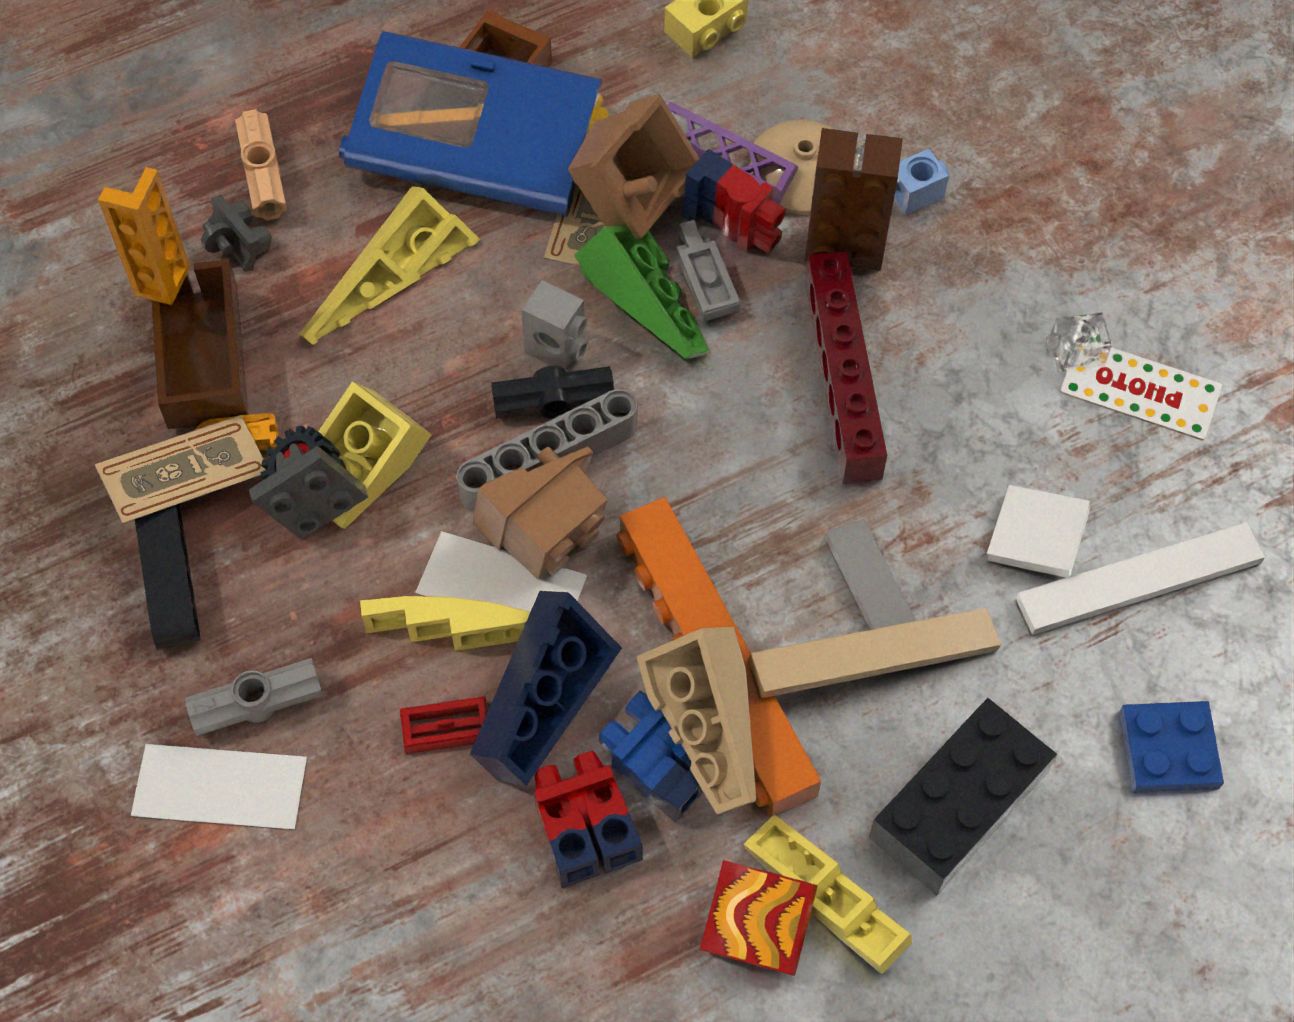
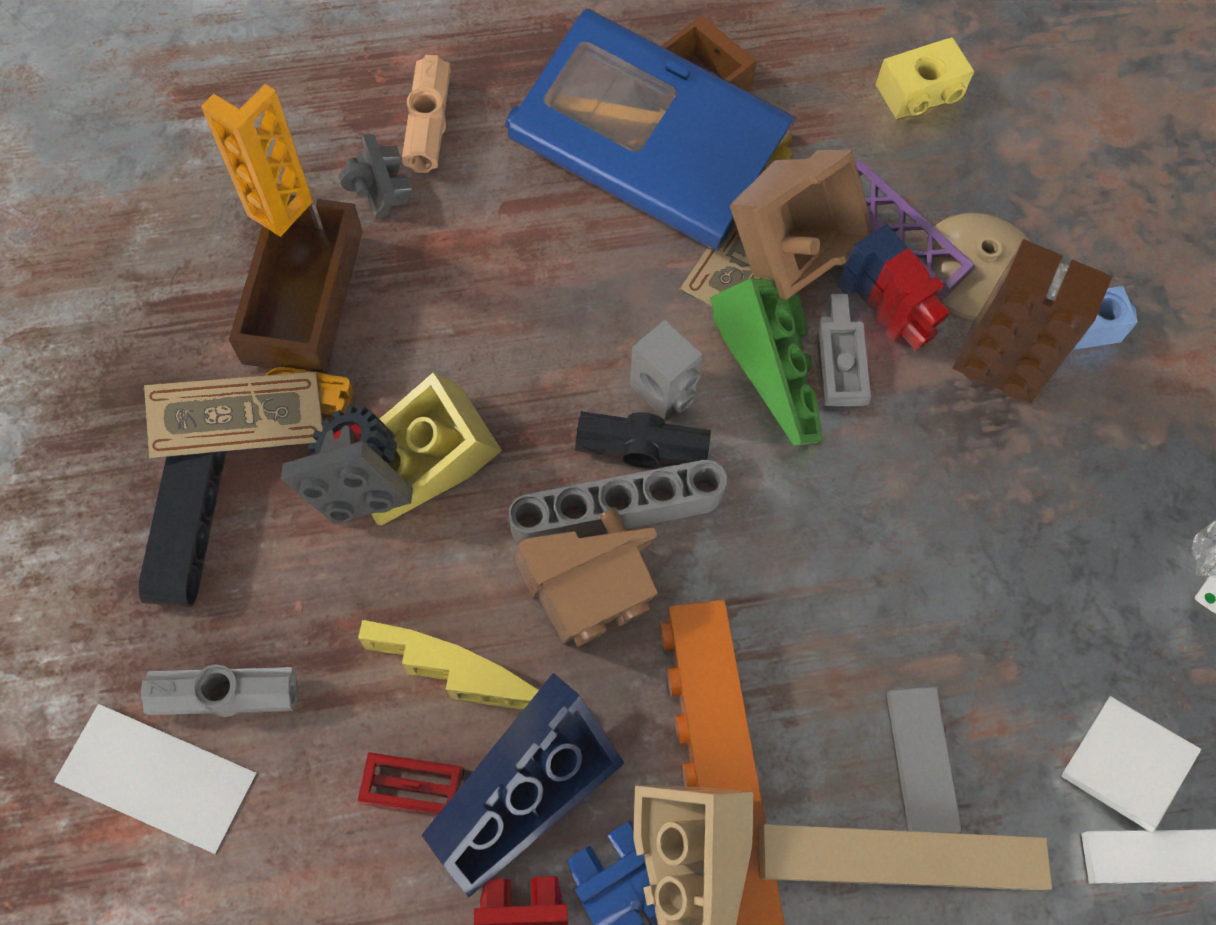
camera: 15 degrees right, 5 degrees up
light yellow wedge [299,186,480,345] -> none
white sticker [415,531,587,612] -> none
dark red brick [805,251,888,484] -> none

